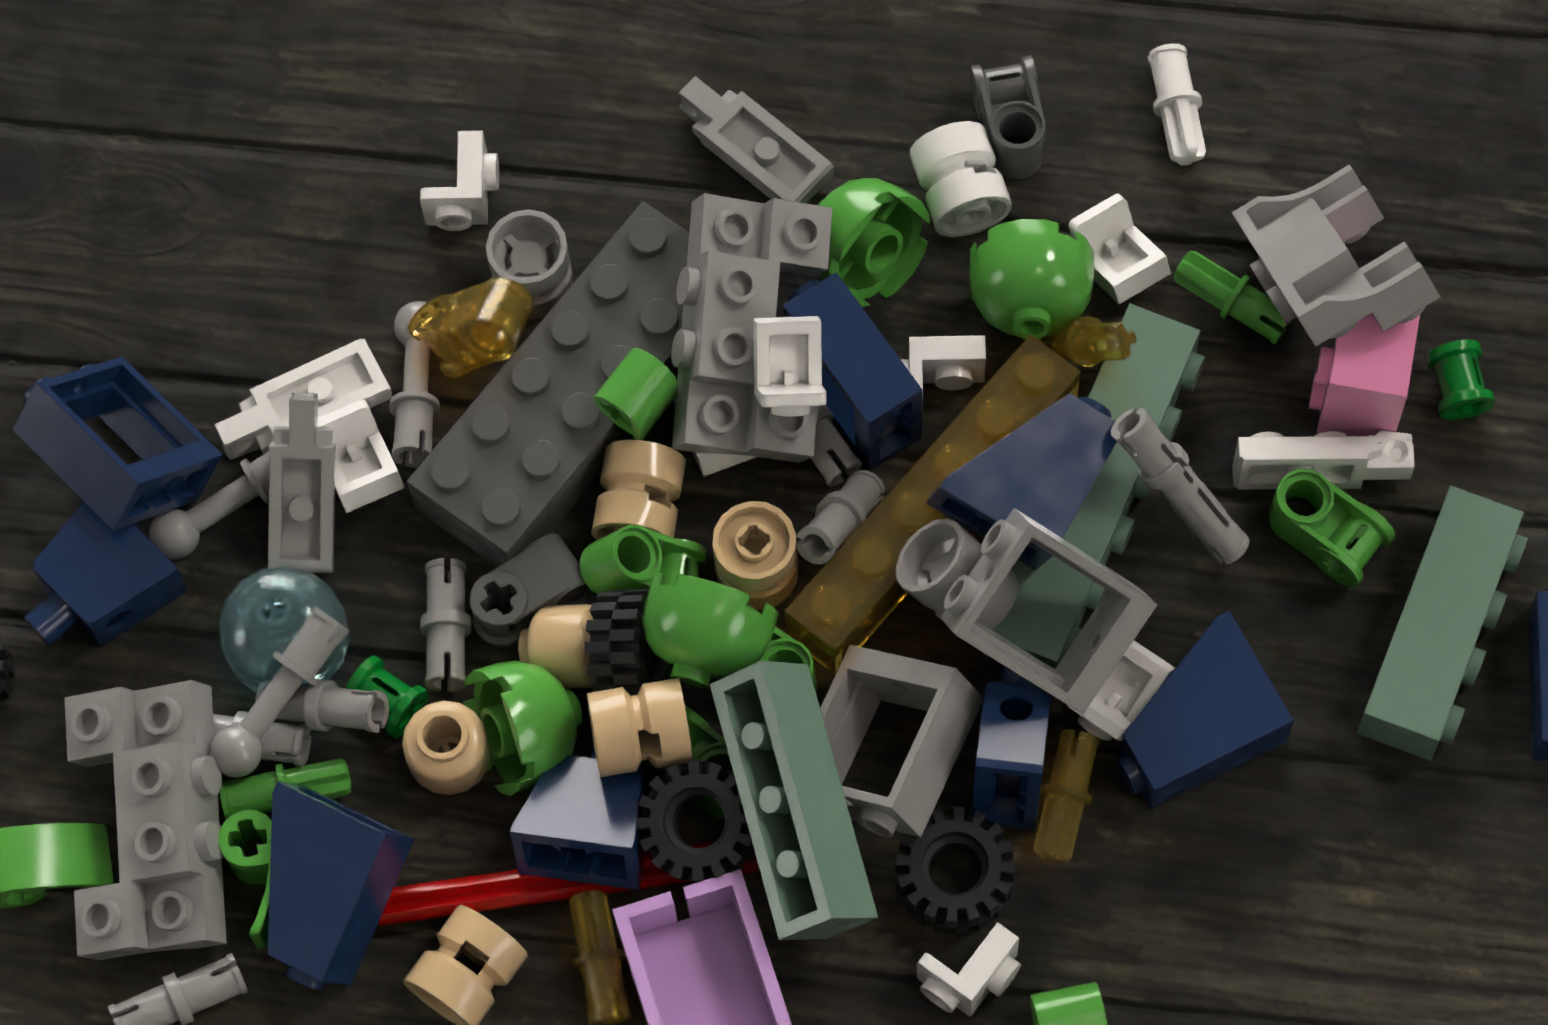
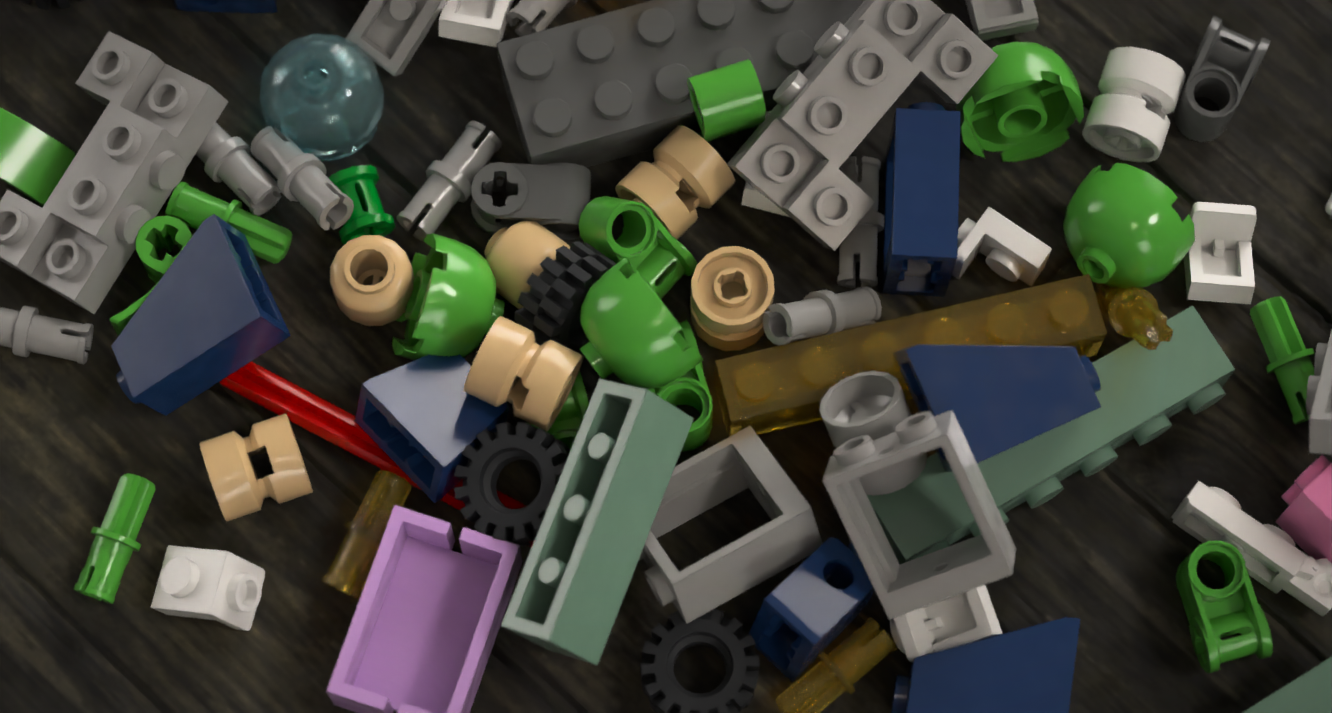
camera: 30 degrees right, 5 degrees up
light grey pin [210,606,350,778] -> none
white bracket [754,316,826,417] -> none
light grey pin [1111,407,1249,565] -> none

